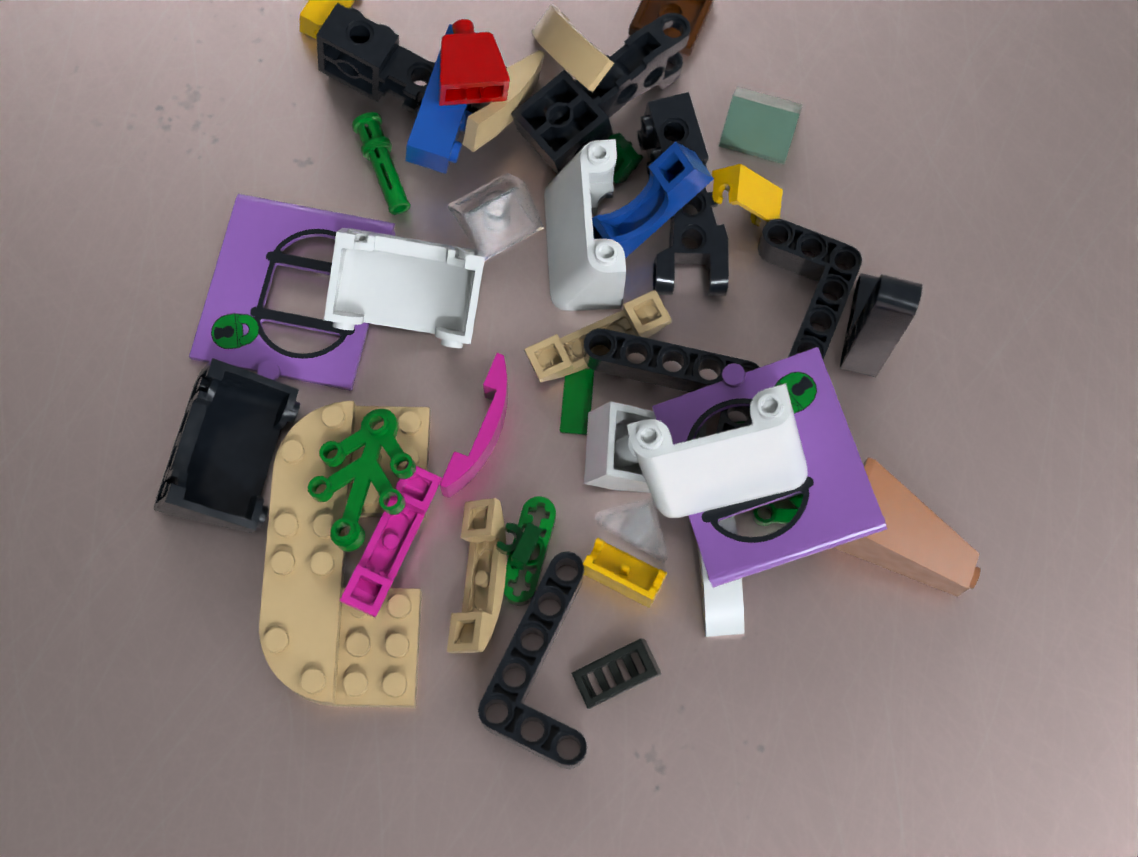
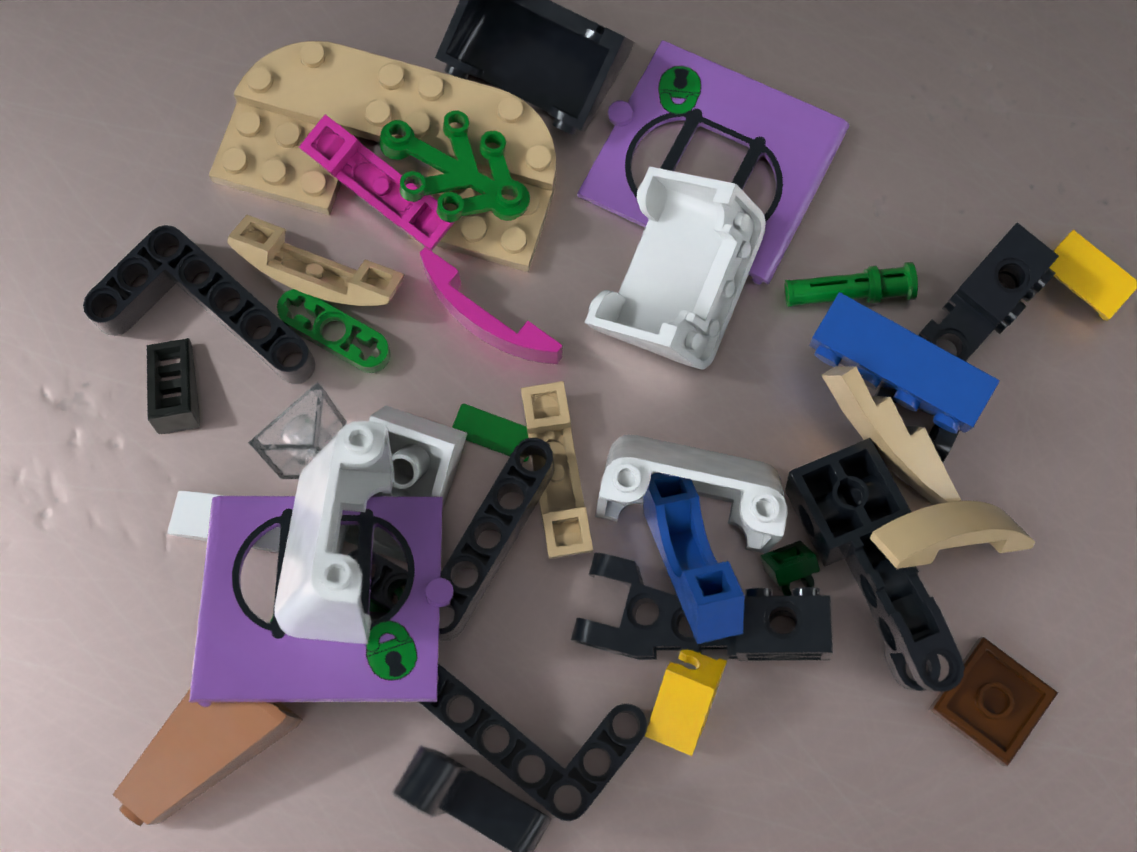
camera: 105 degrees right, 5 degrees up
red torso [439,19,510,106] -> none
clear slope [448,172,543,261] -> none
dark green tile [496,522,542,571] -> none
yellow hinge [583,537,667,608] -> none
sand green slope [719,86,802,164] -> none

